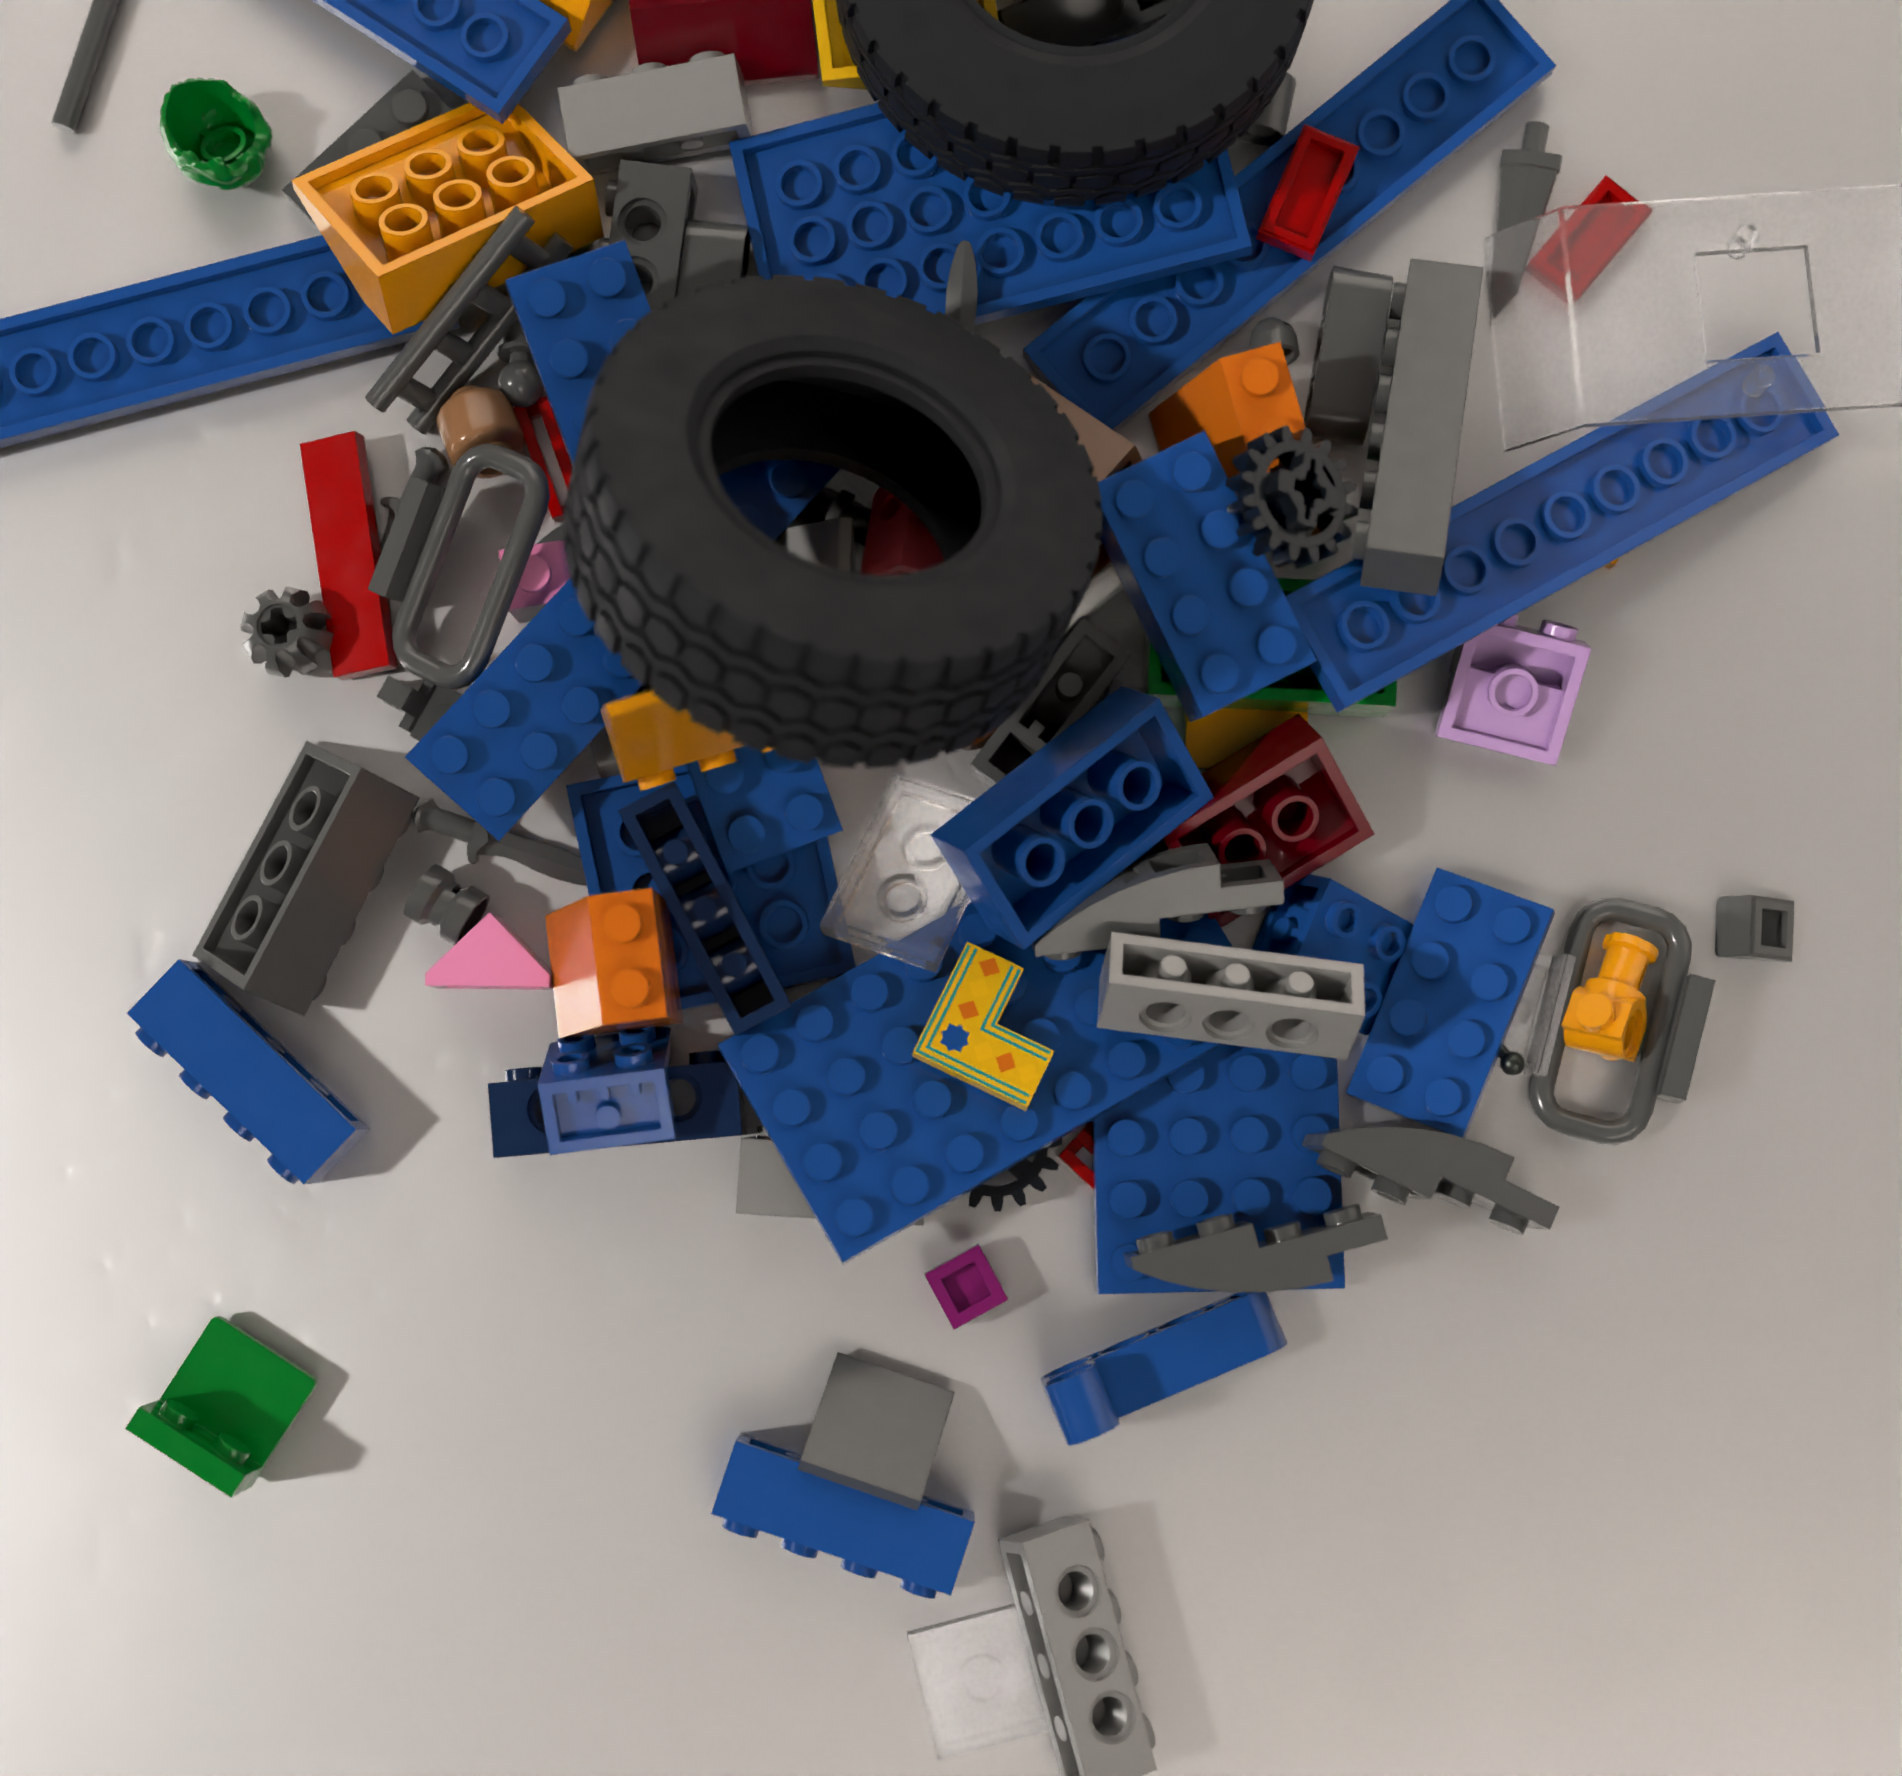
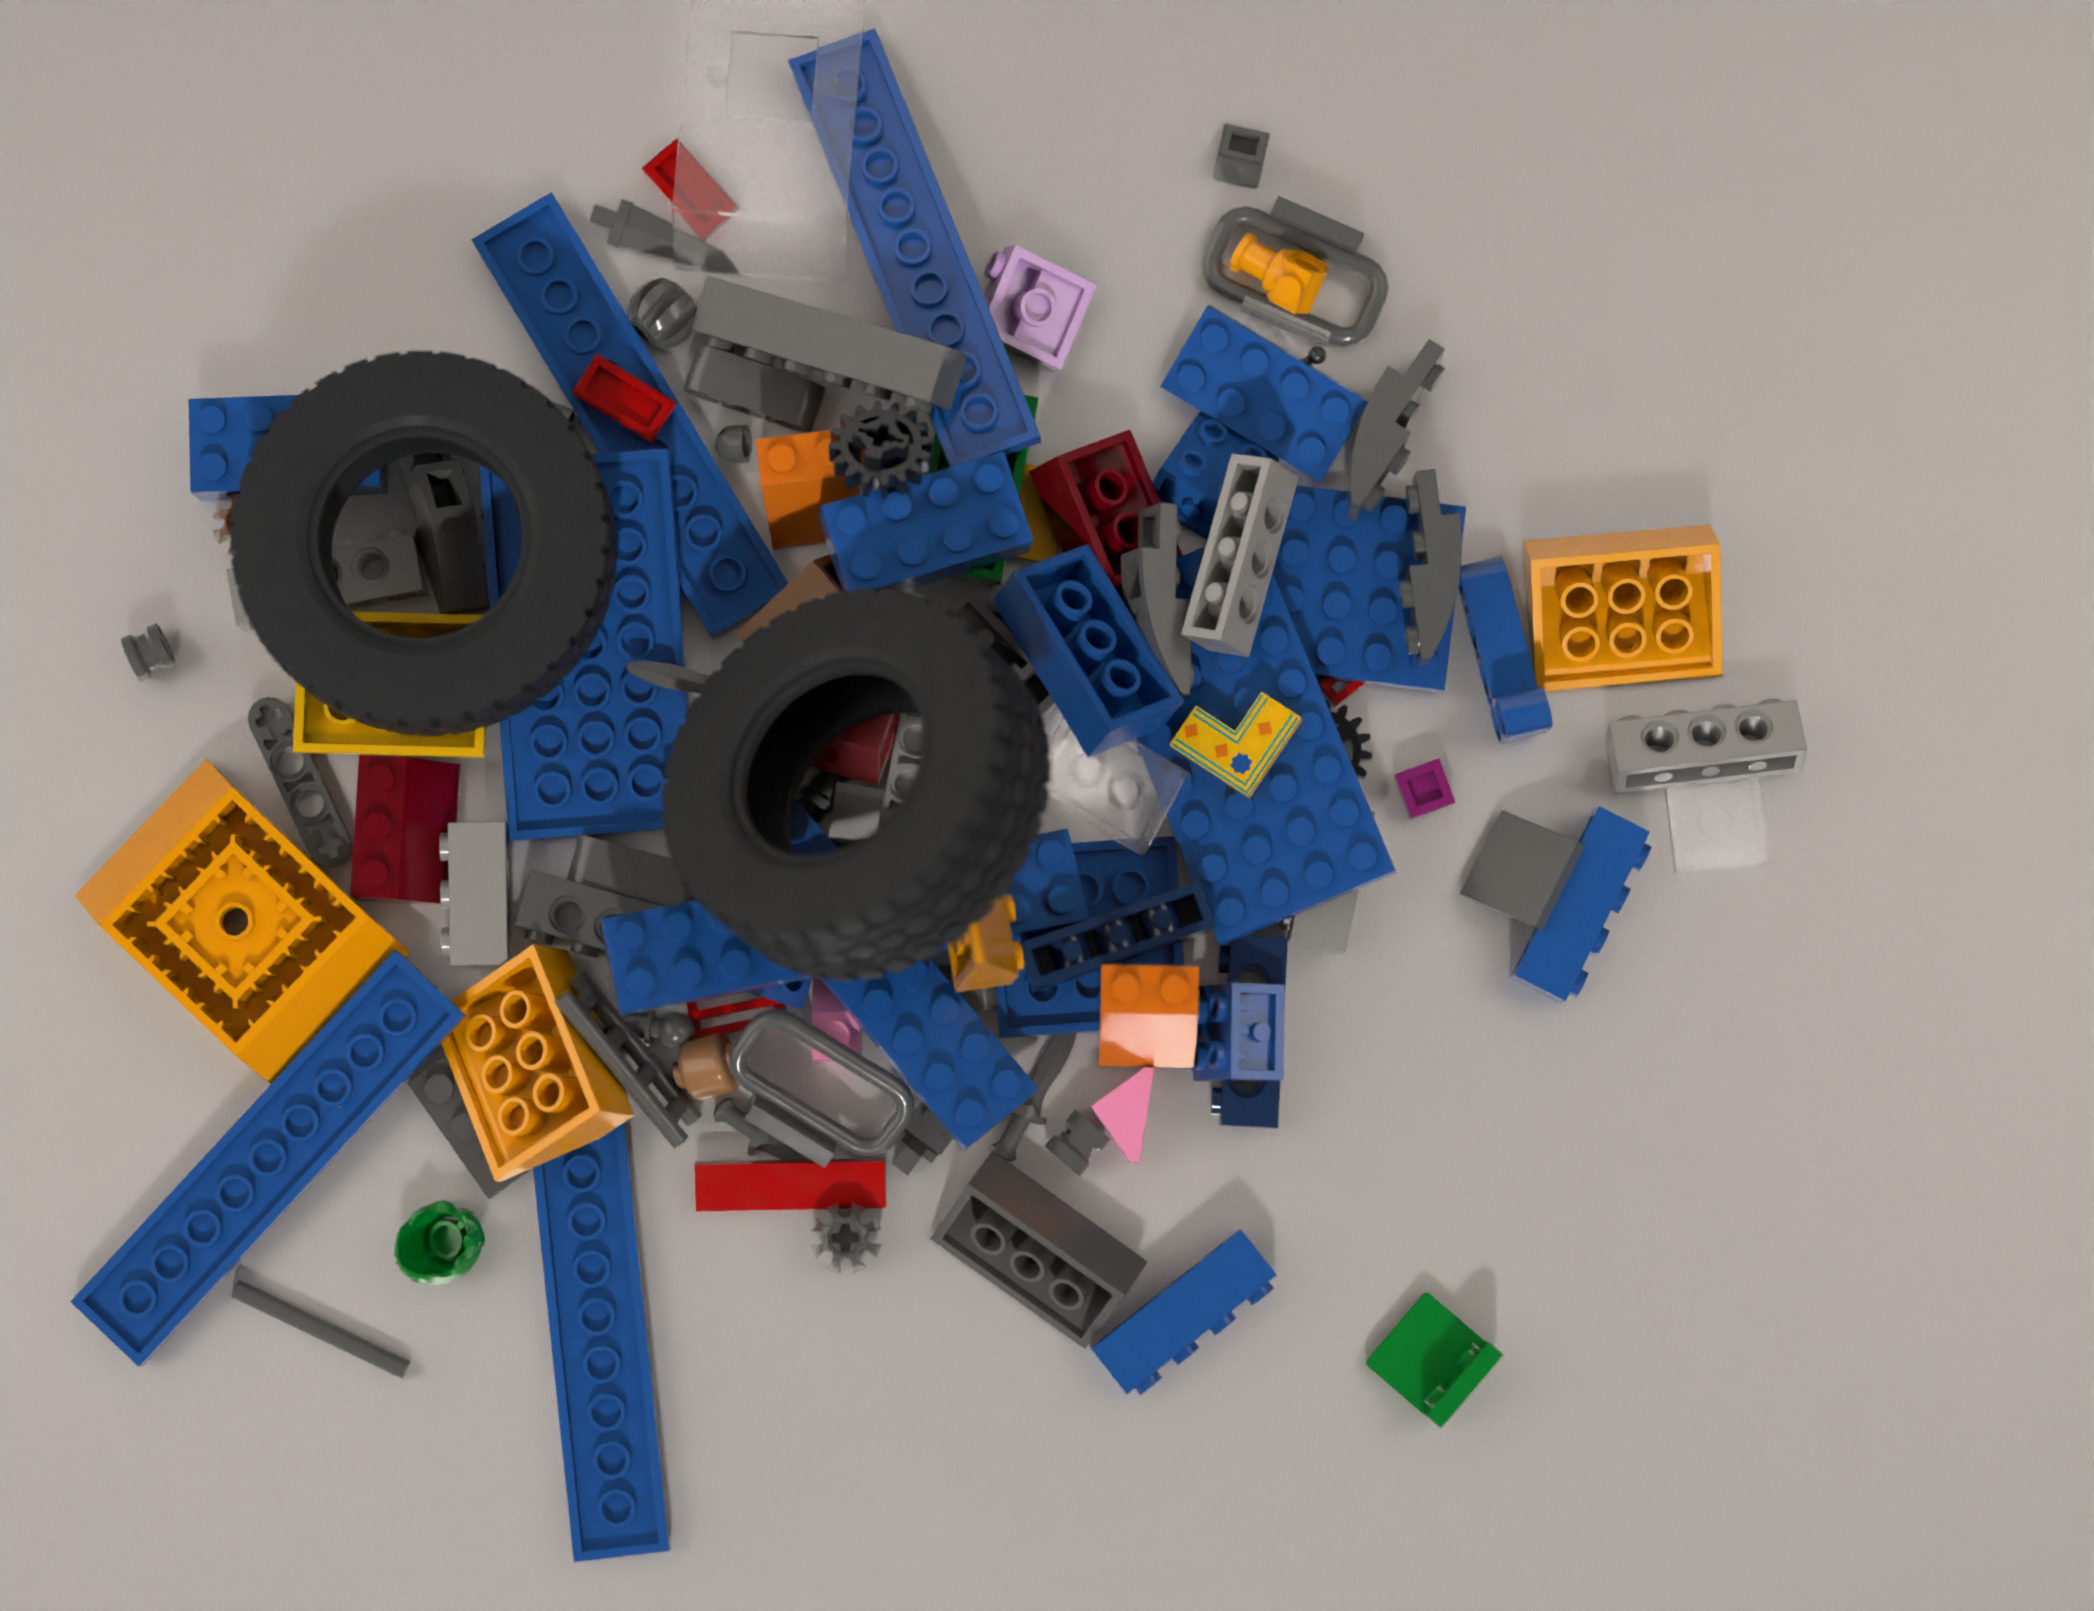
camera: 85 degrees left, 0 degrees up
none -> dark grey piece [628,278,697,349]
none -> light orange slope [1523,525,1723,691]

